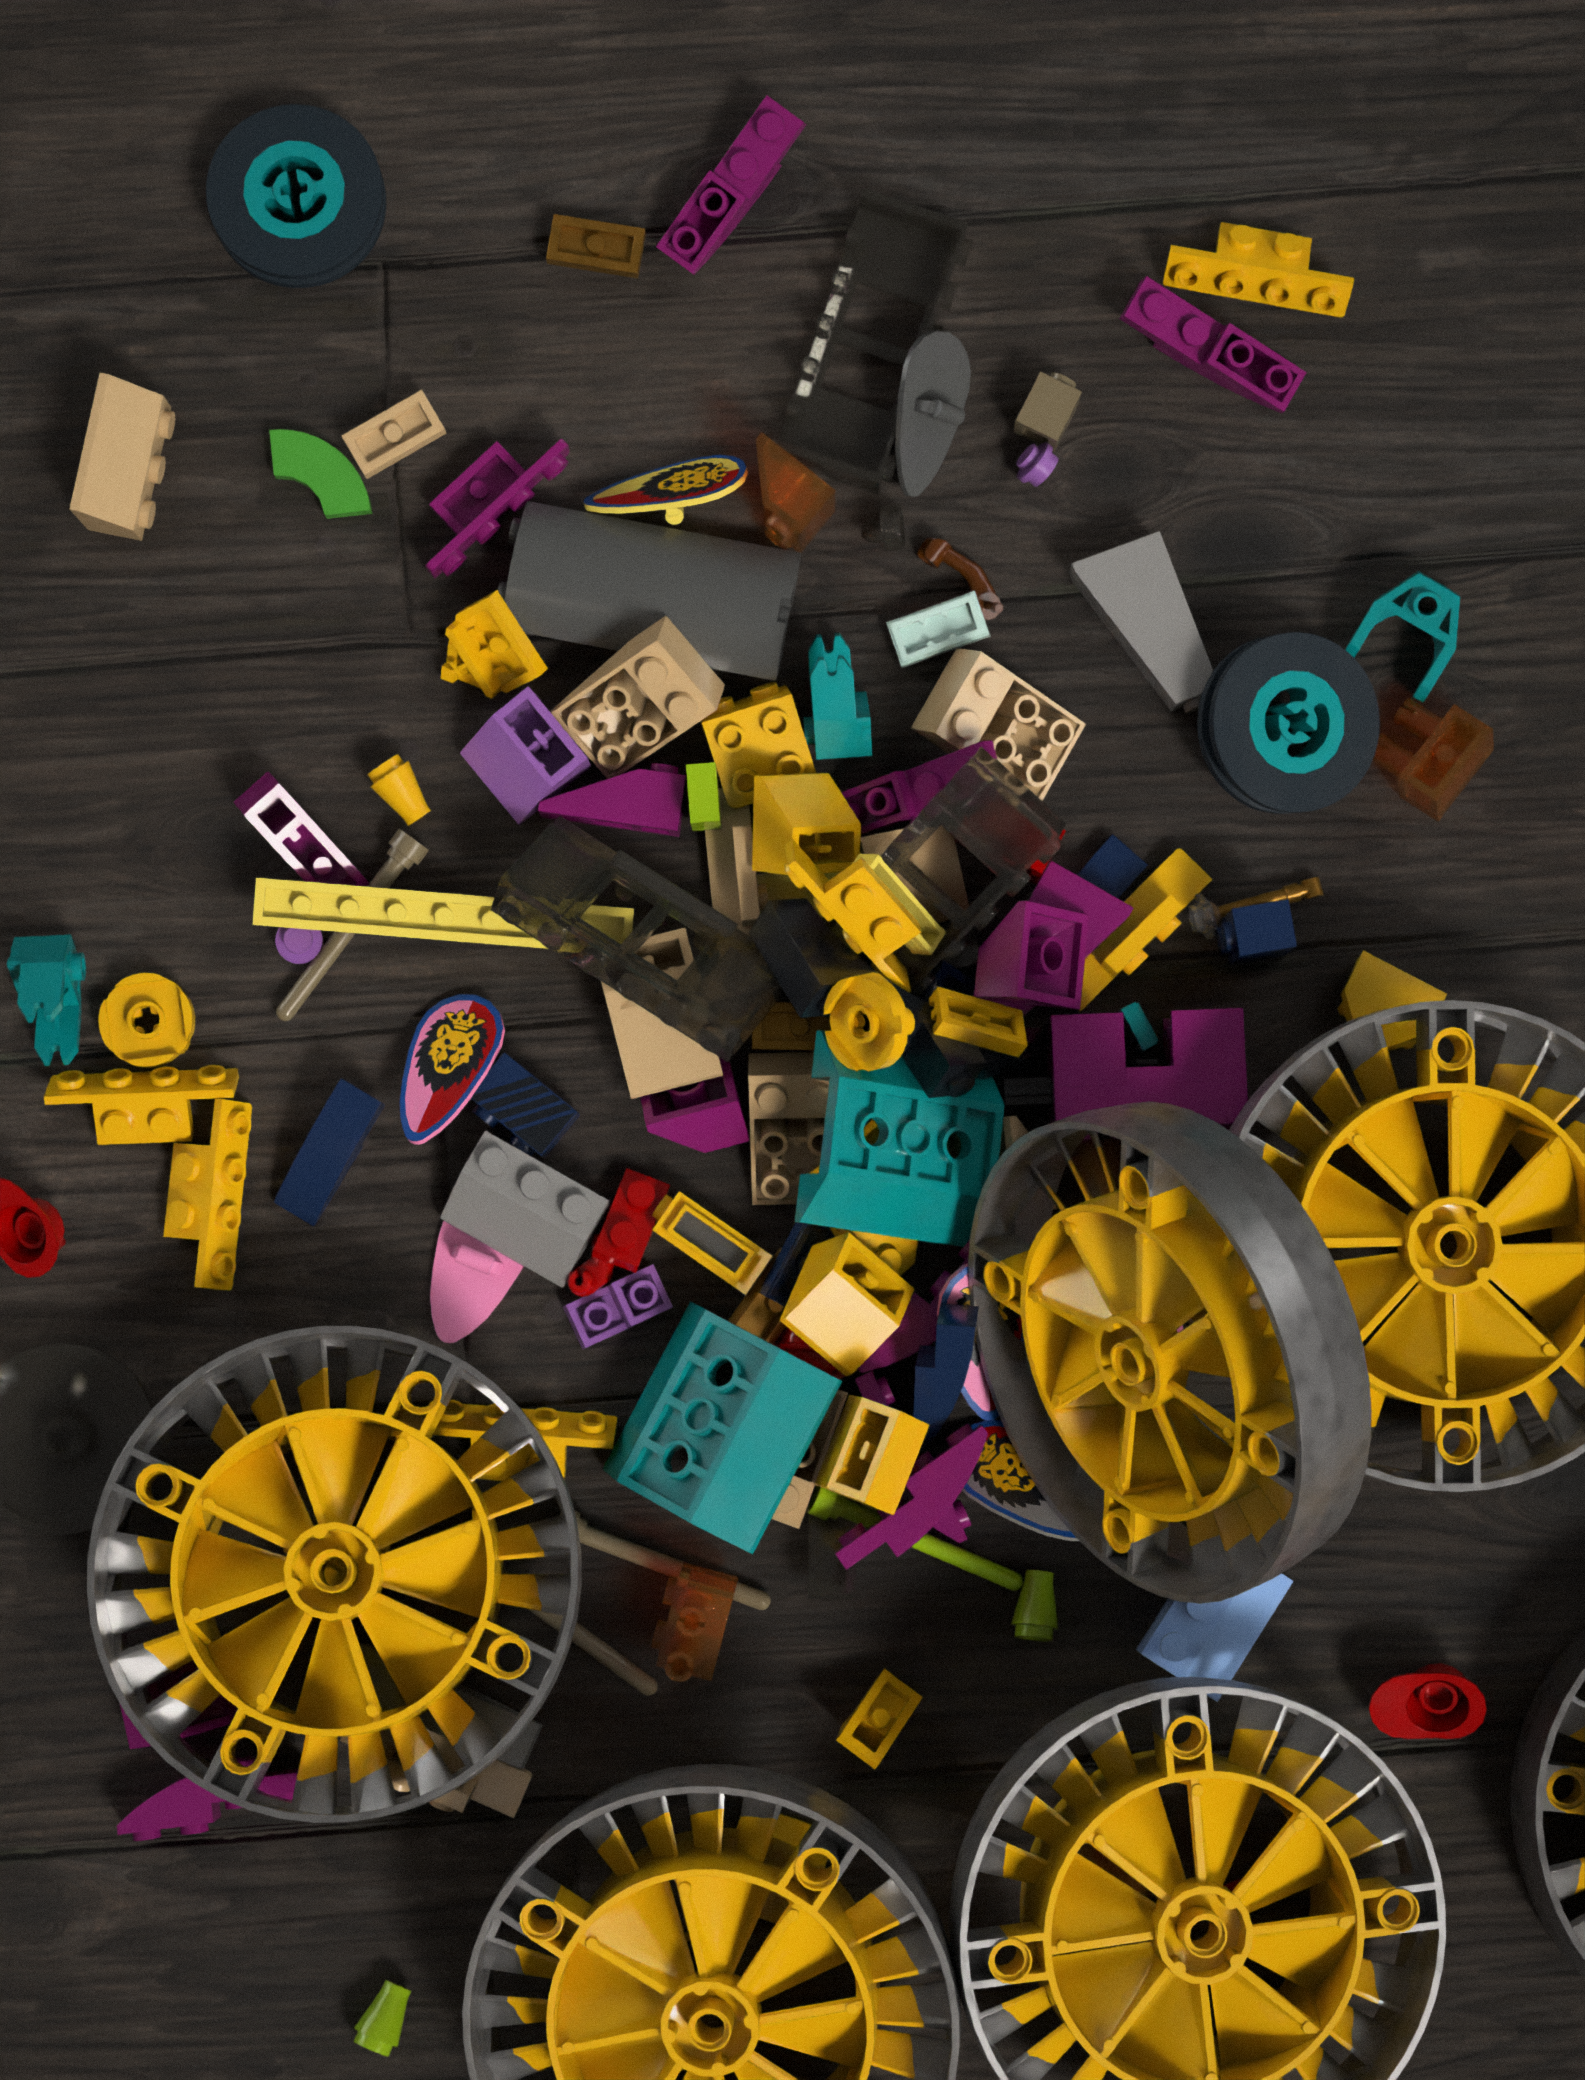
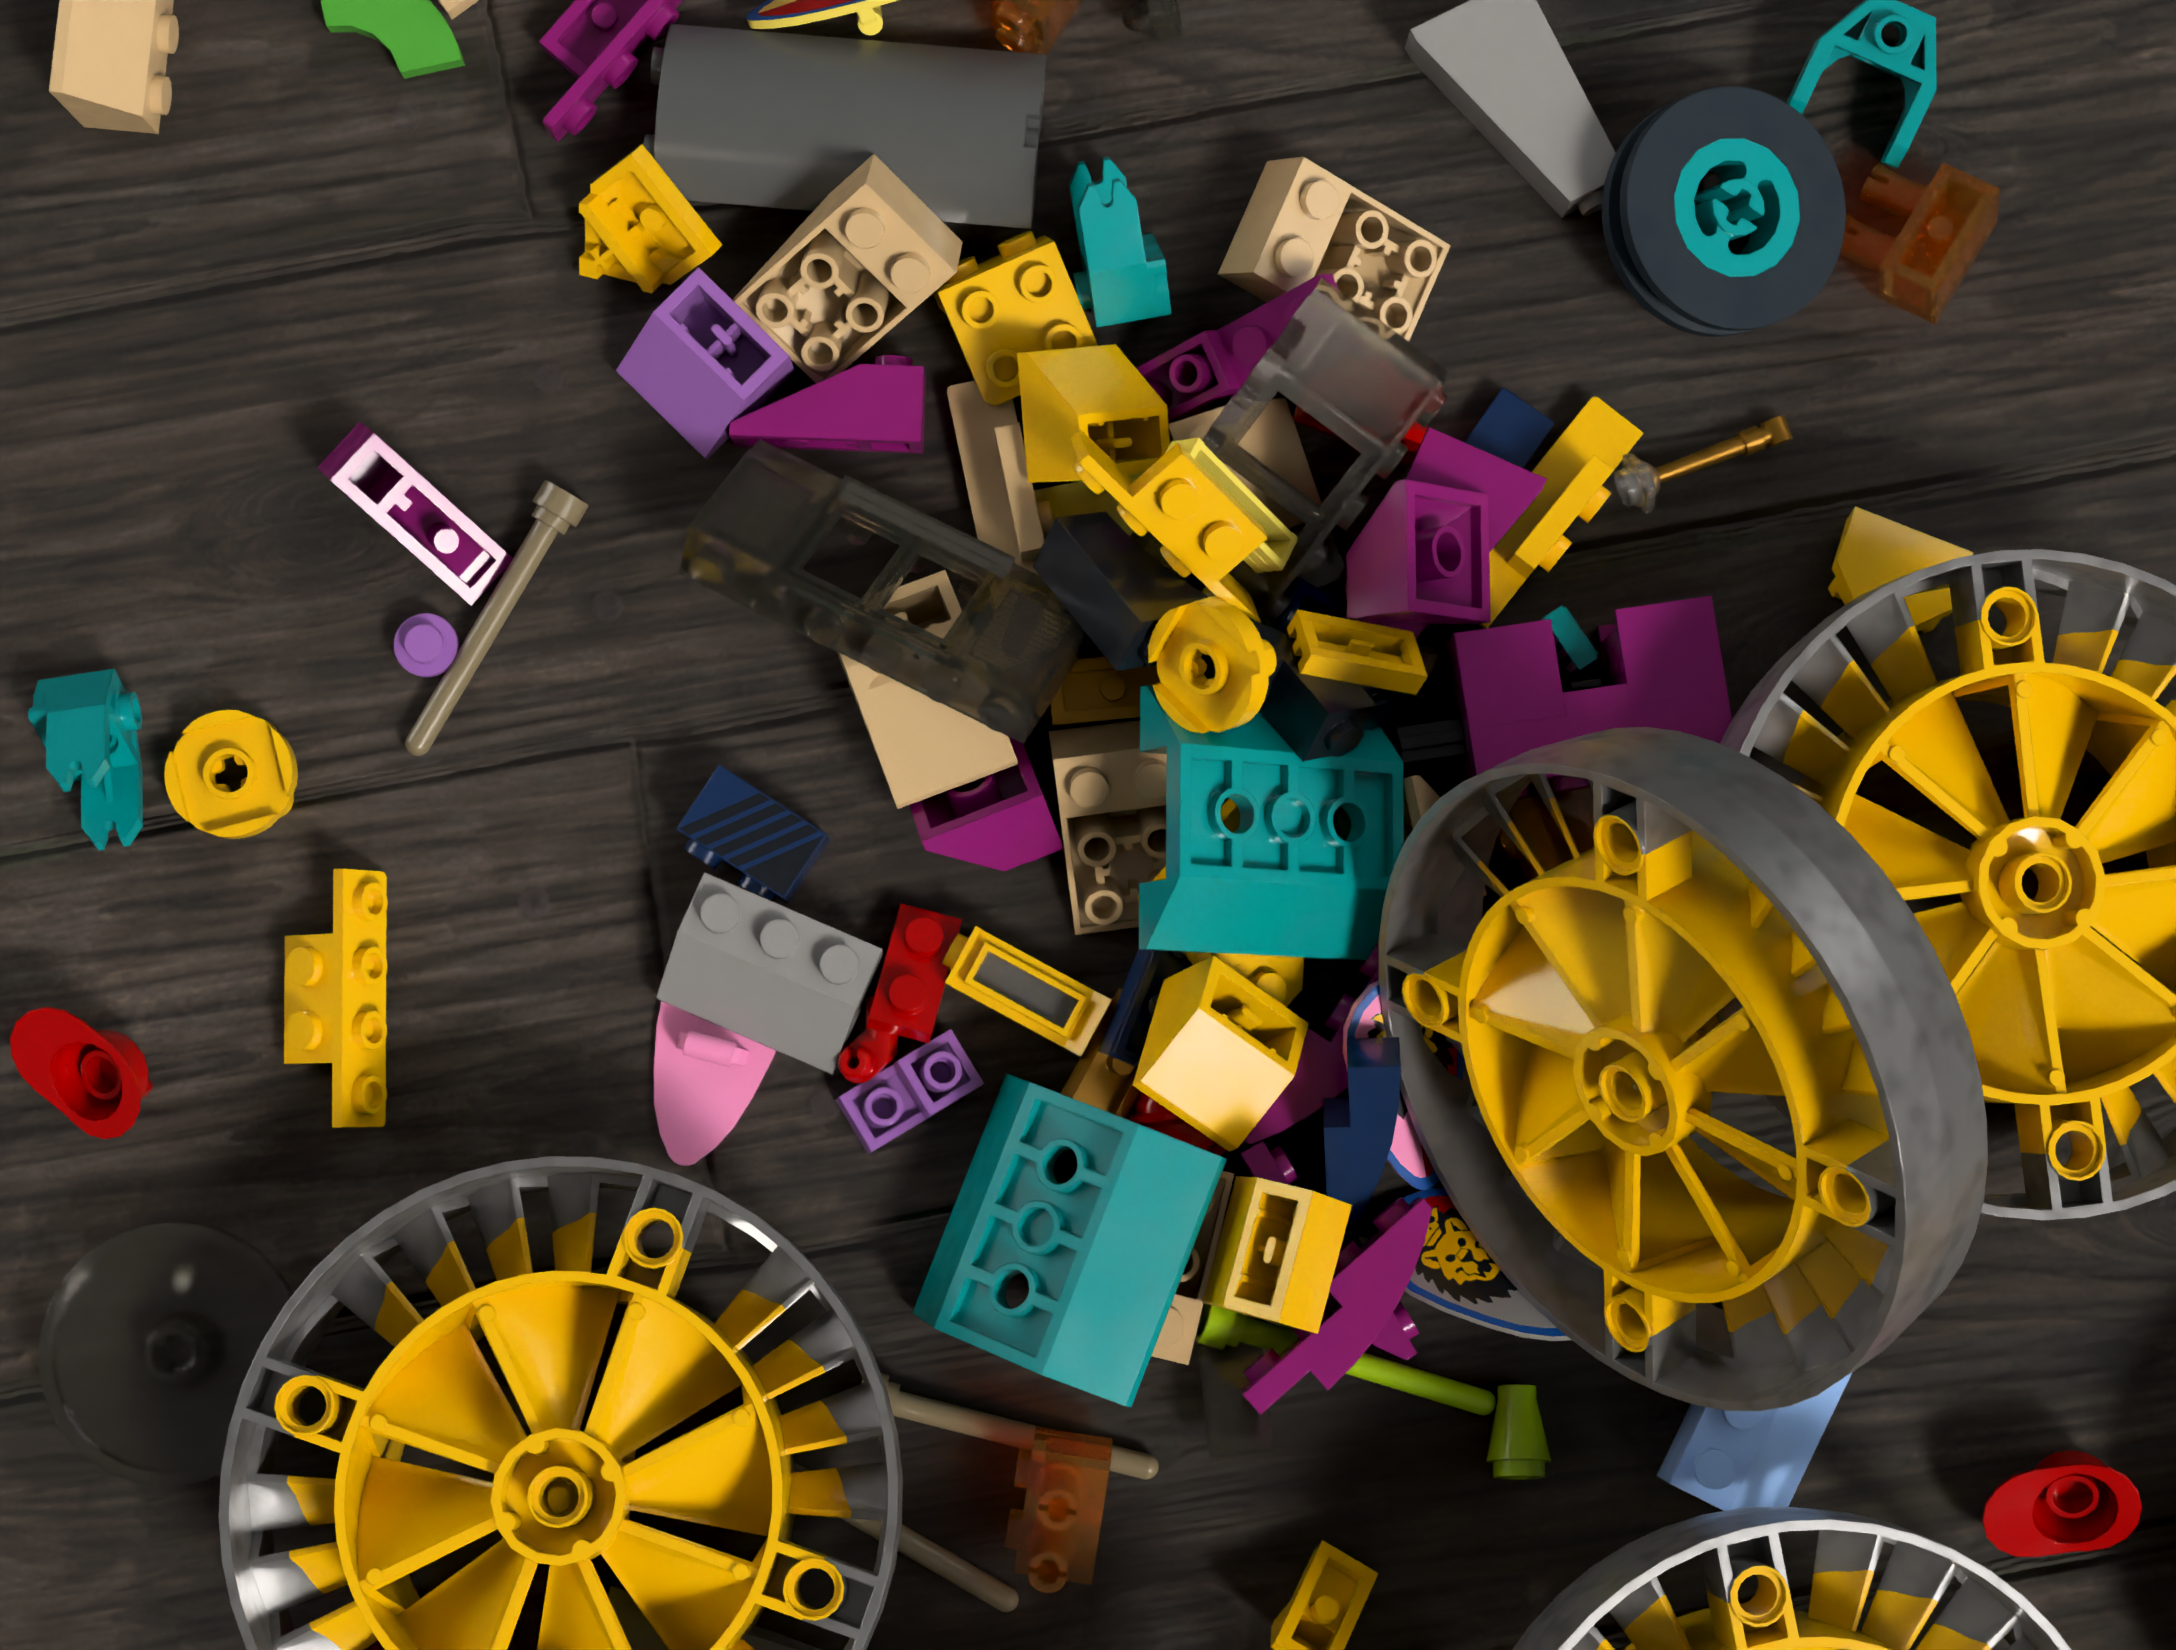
camera: 15 degrees left, 0 degrees up
yellow bracket [44,1065,239,1145] -> none
light yellow plate [252,878,634,952] -> none
dark blue slope [274,1078,385,1227] -> none
yellow cone [367,754,431,826] -> none
shield [399,994,505,1145] -> none
yellow bracket [429,1400,617,1481] -> none
lime piece [686,762,722,831] -> none
light aqua plate [886,591,991,668] -> none
reddish brown piece [917,537,1003,620] -> none
dark blue brick [1216,899,1297,965] -> none

